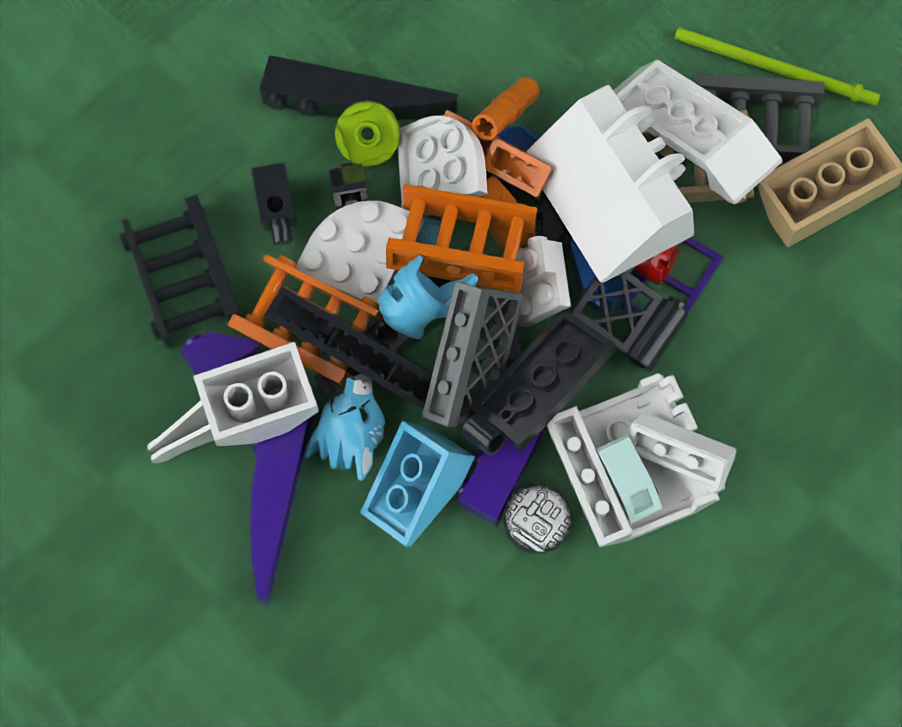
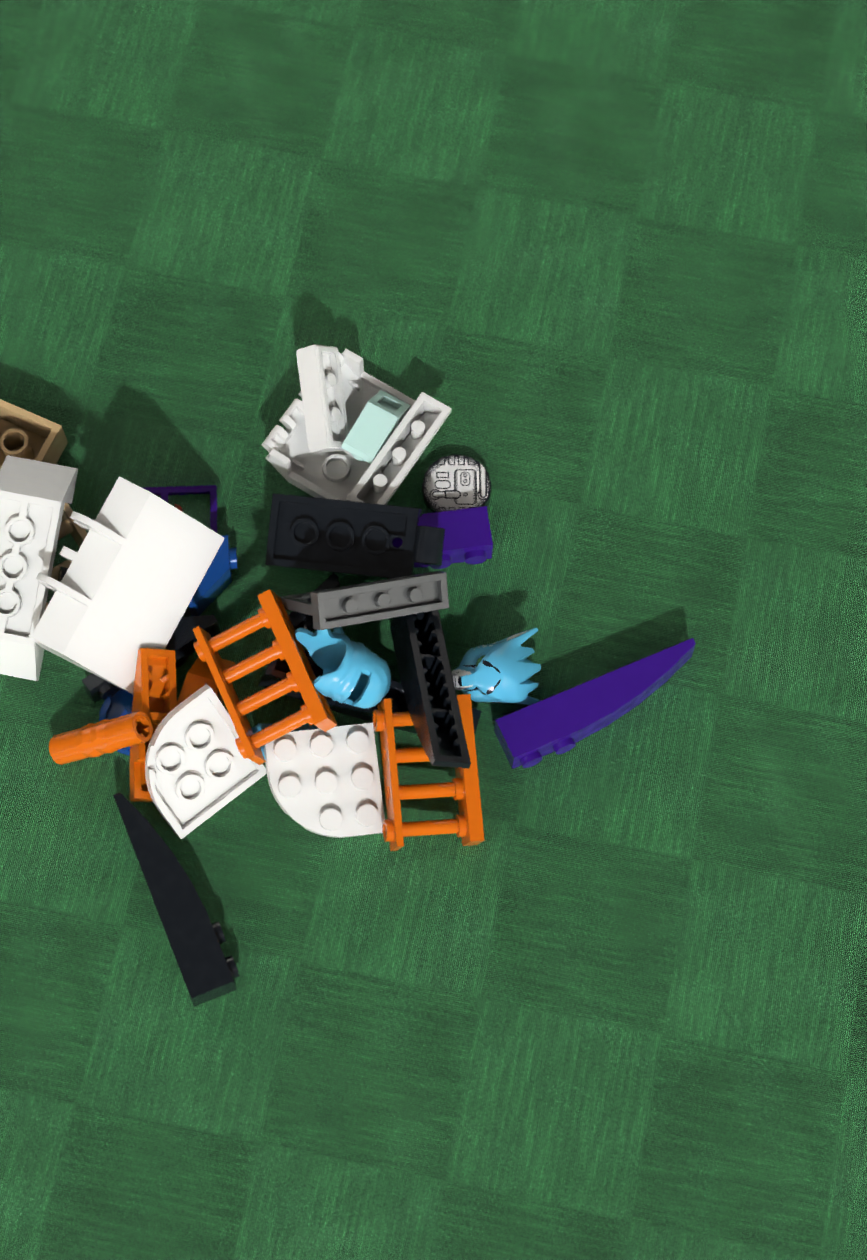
camera: 130 degrees left, 5 degrees down
black fence [120,194,242,349] -> none
white slope [147,342,318,463] -> none
dark purple slope [180,332,262,375] -> none
black torso [251,162,297,245] -> none
black slope [329,163,368,210] -> none
lime plate [335,100,400,167] -> none
medium azure slope [360,421,475,547] -> none
white plate [505,236,571,328] -> none
black piece [570,268,688,372] -> none

